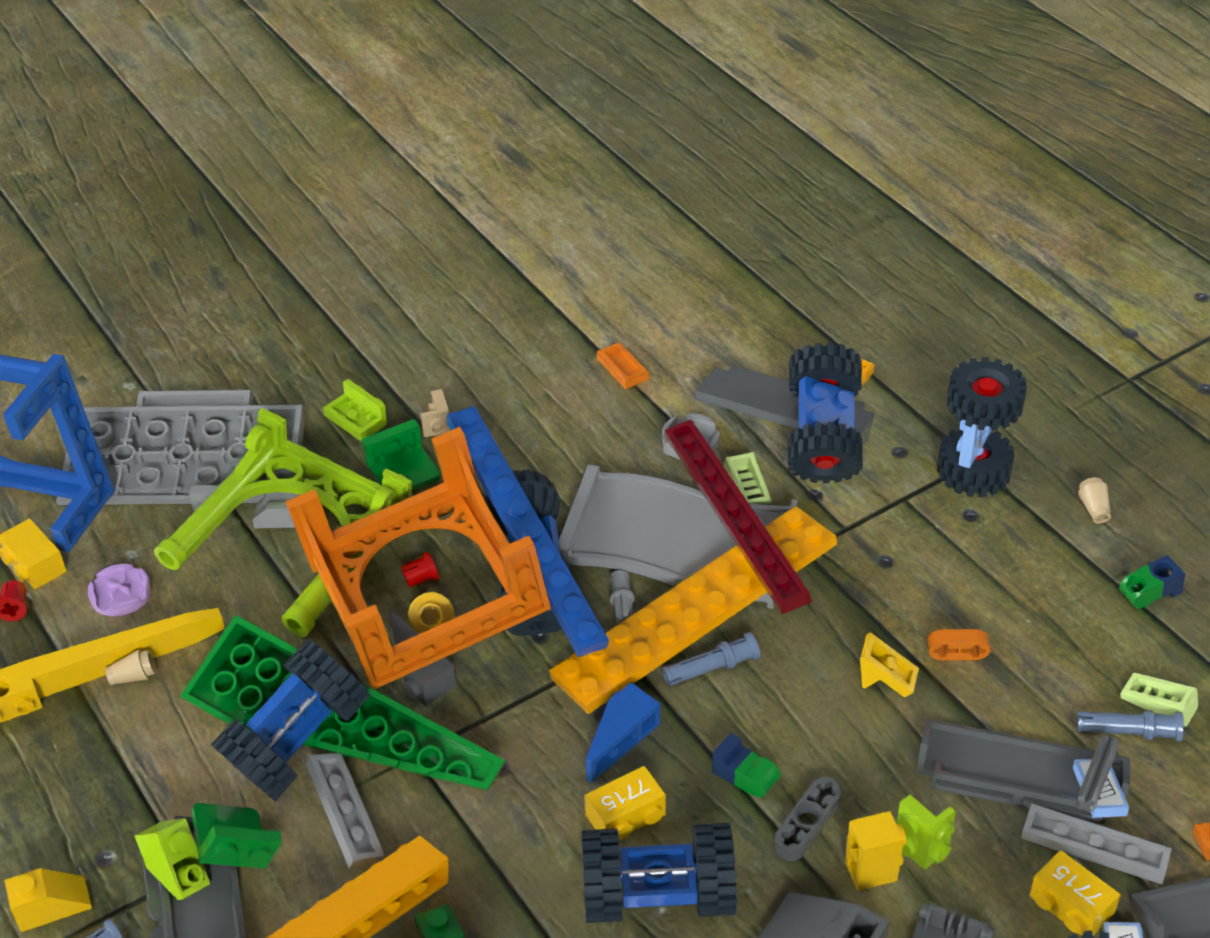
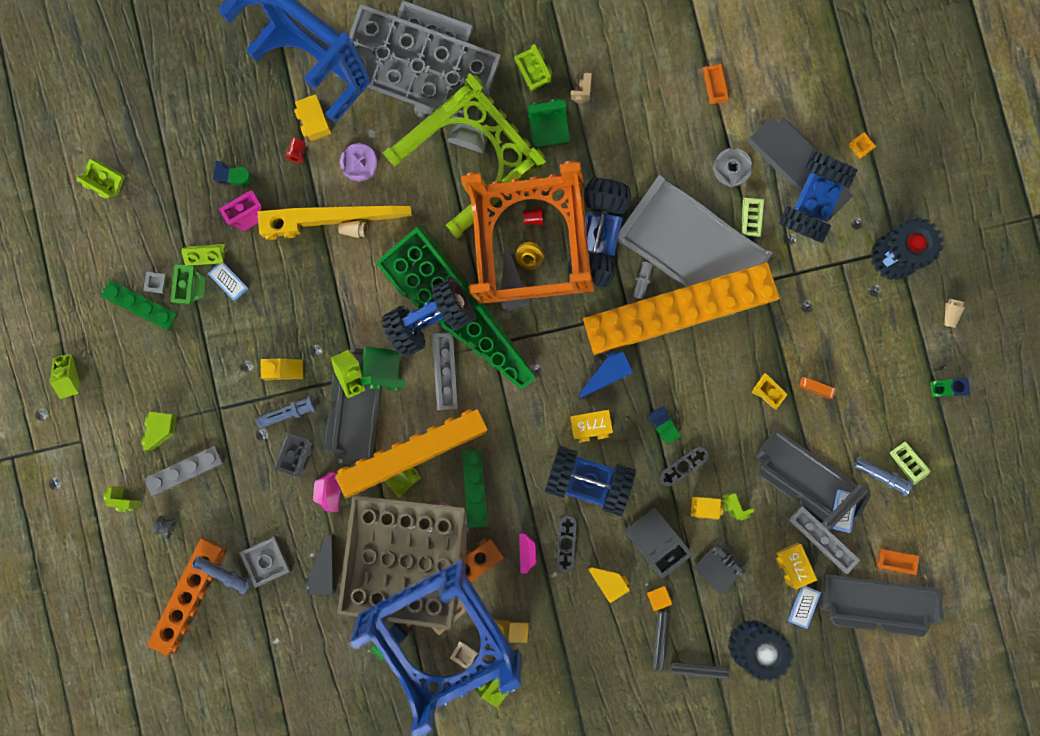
camera: 20 degrees right, 40 degrees up
blue plate [446,406,609,658] -> none
sand blue pin [661,632,760,687] -> none
dark red plate [665,420,812,615] -> none

